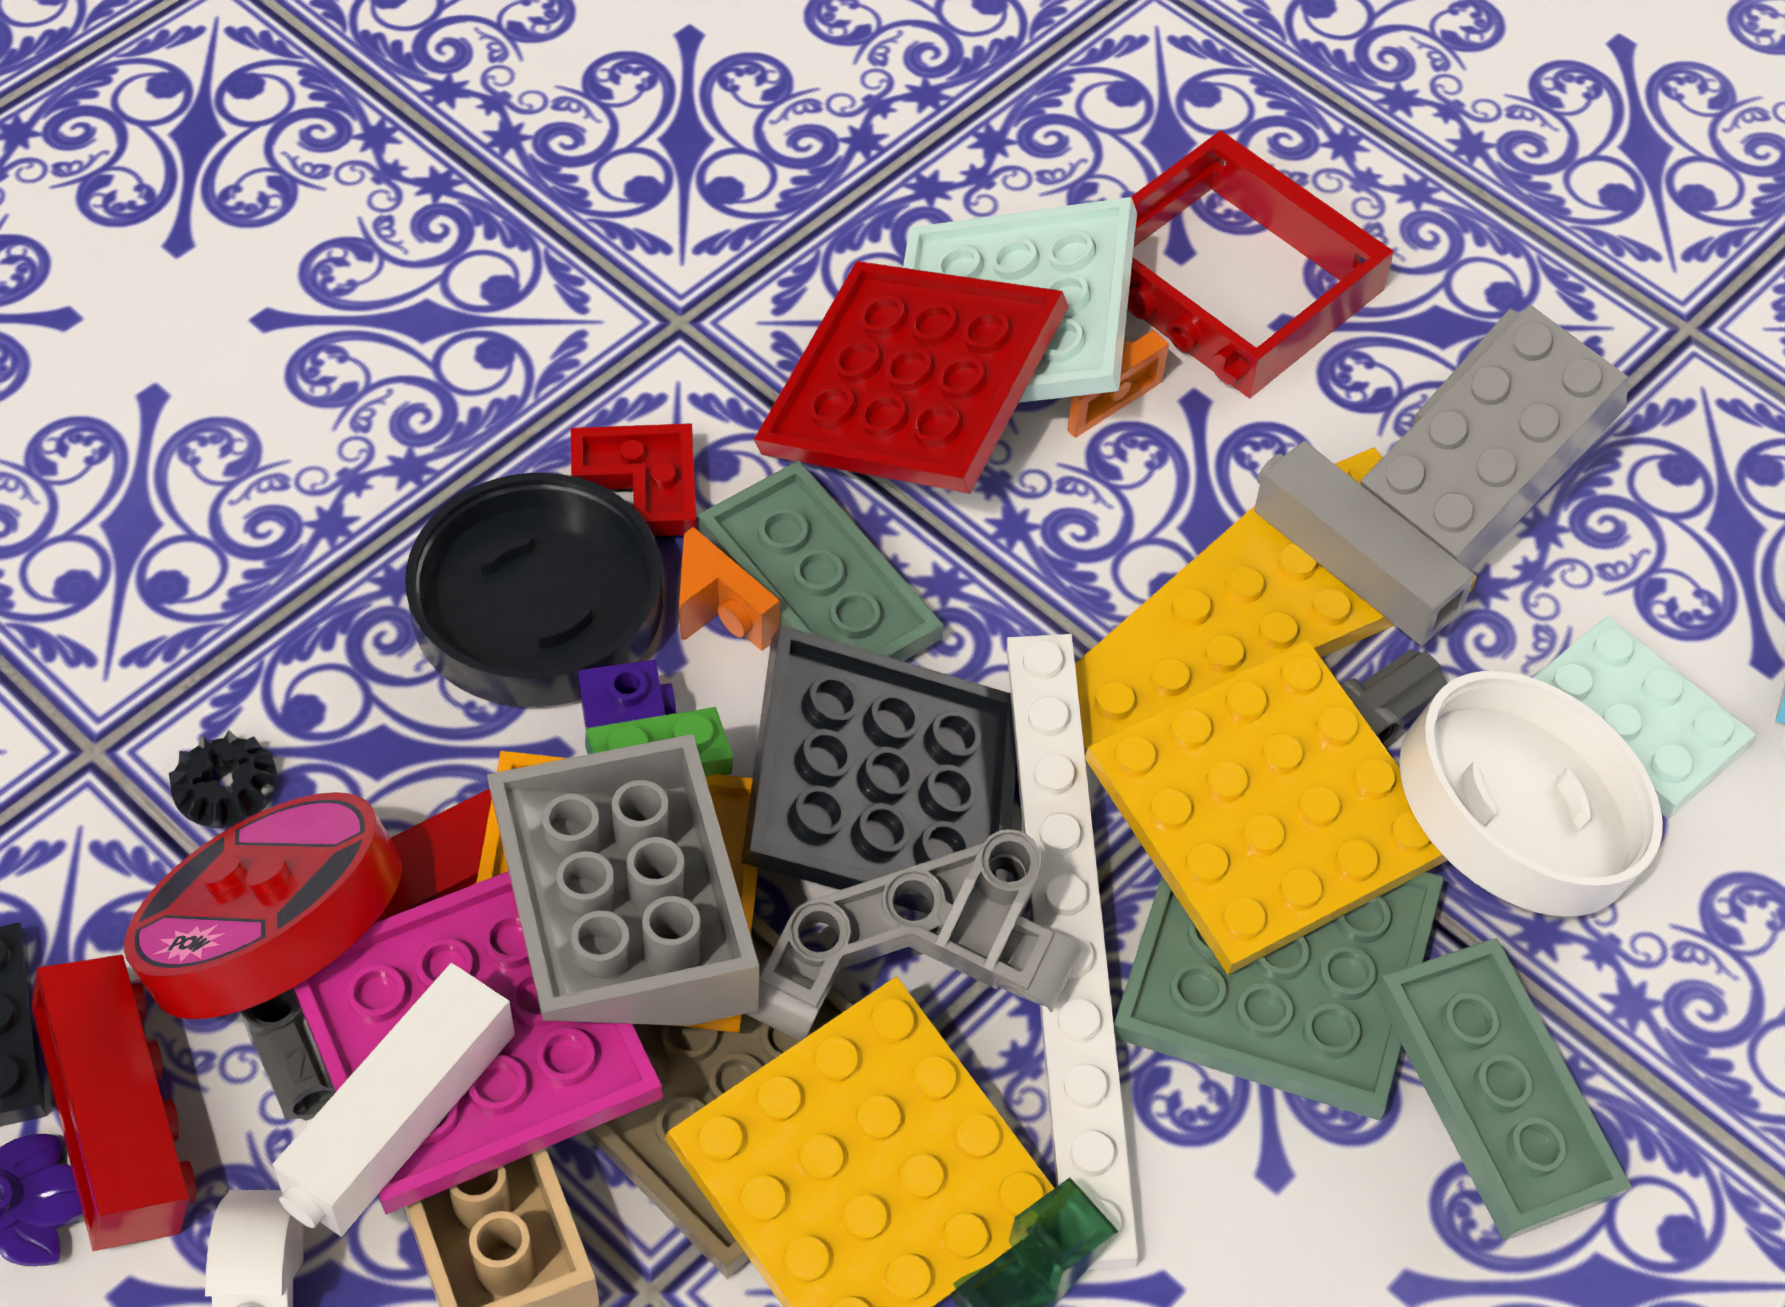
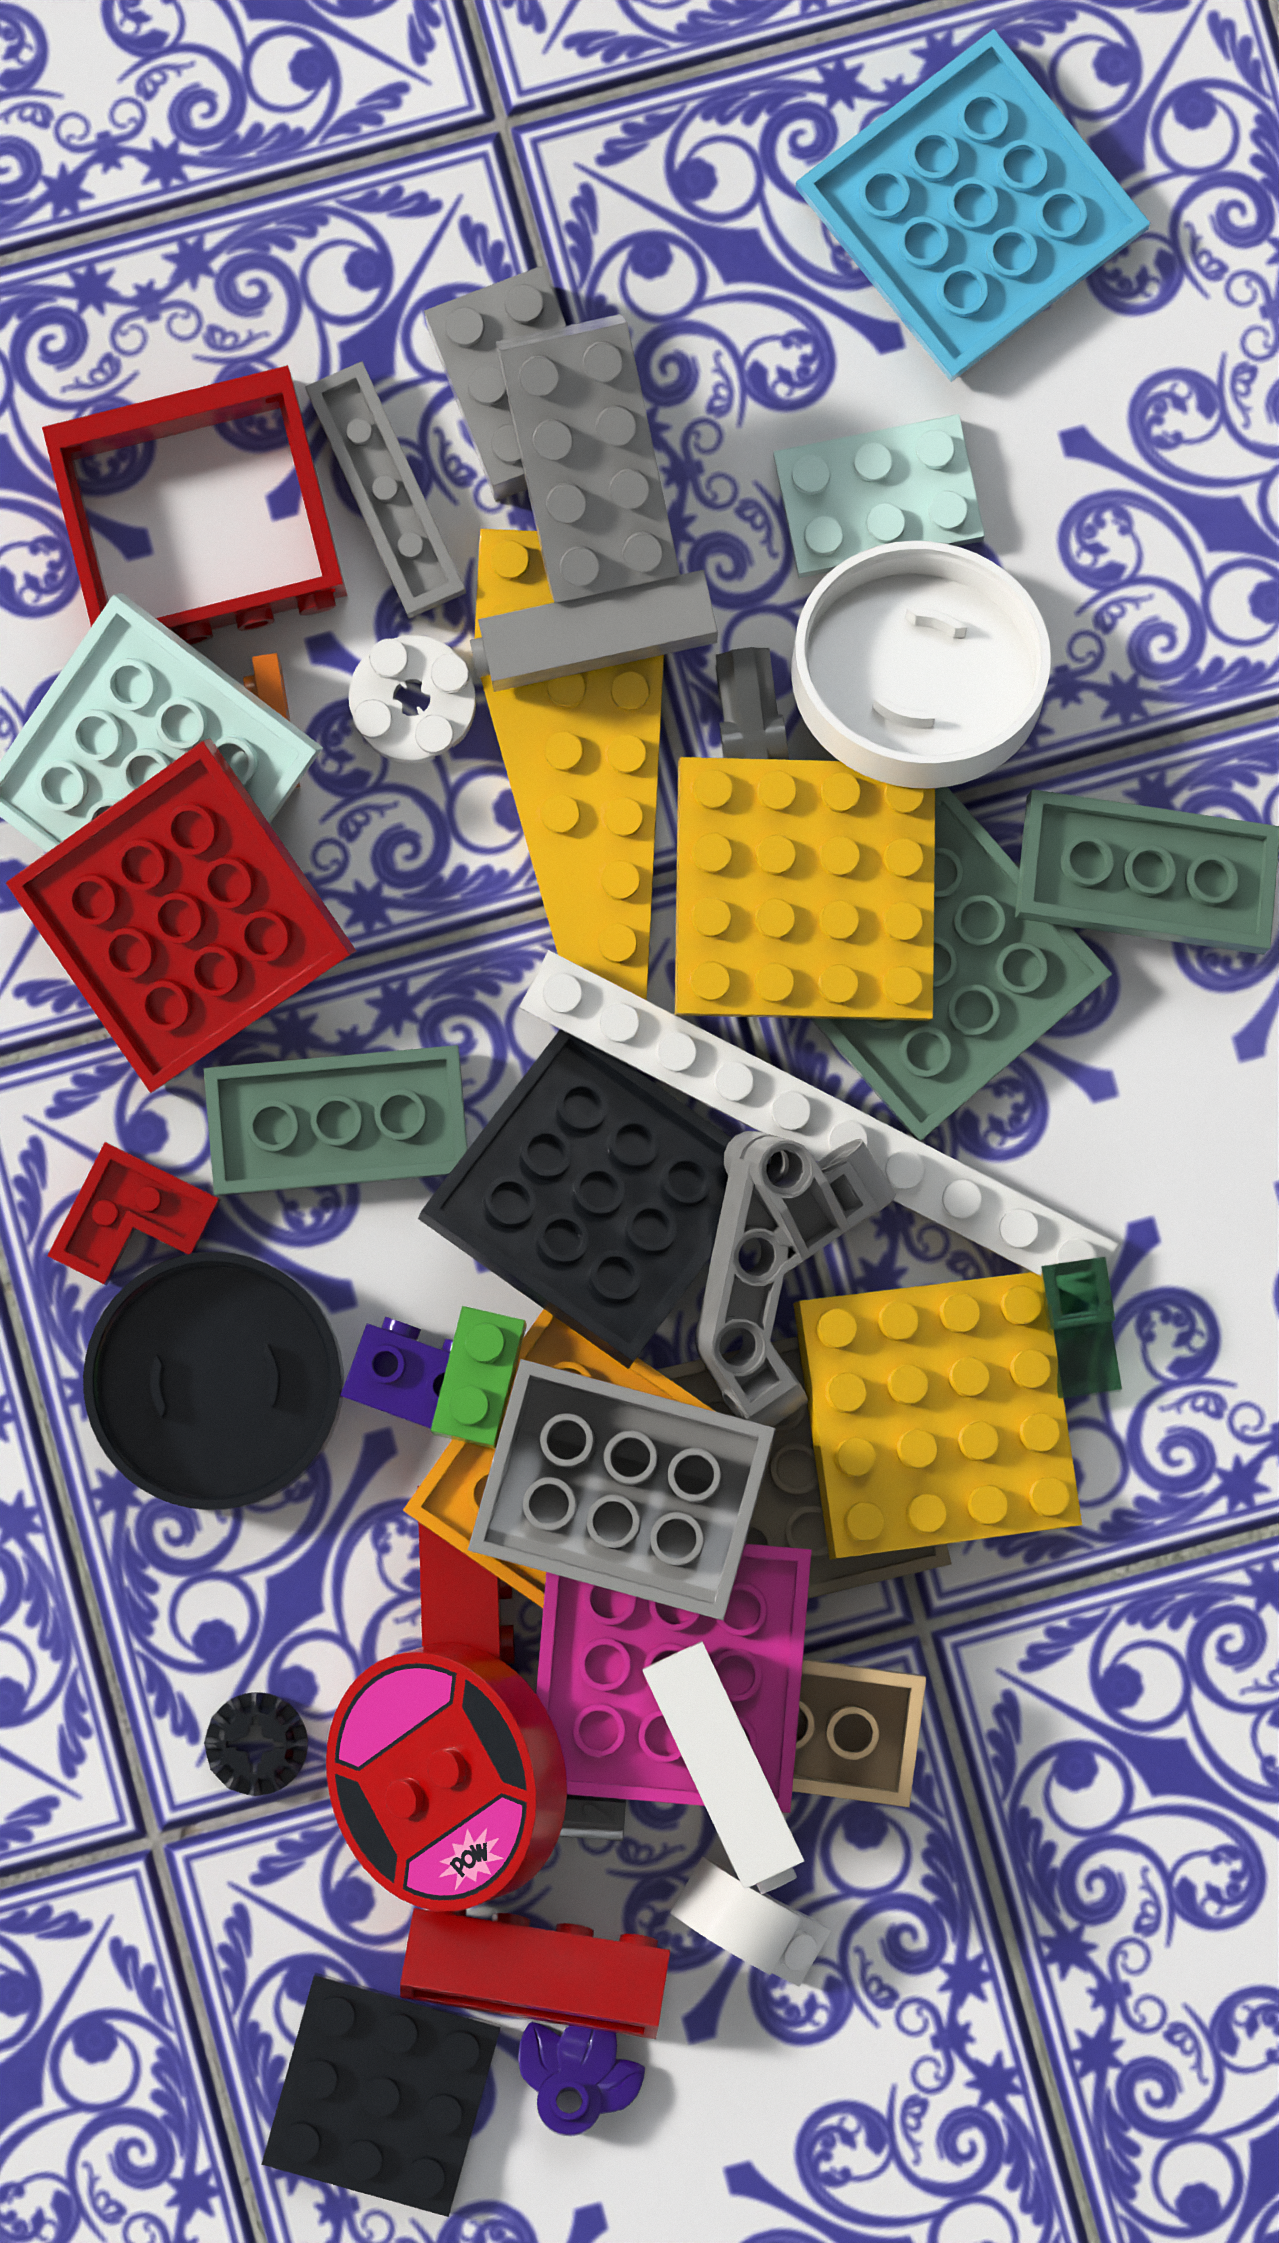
camera: 50 degrees left, 30 degrees up
orange slope [679,527,780,651] -> none
none -> light grey plate [305,361,466,619]
none -> white plate [349,635,476,764]

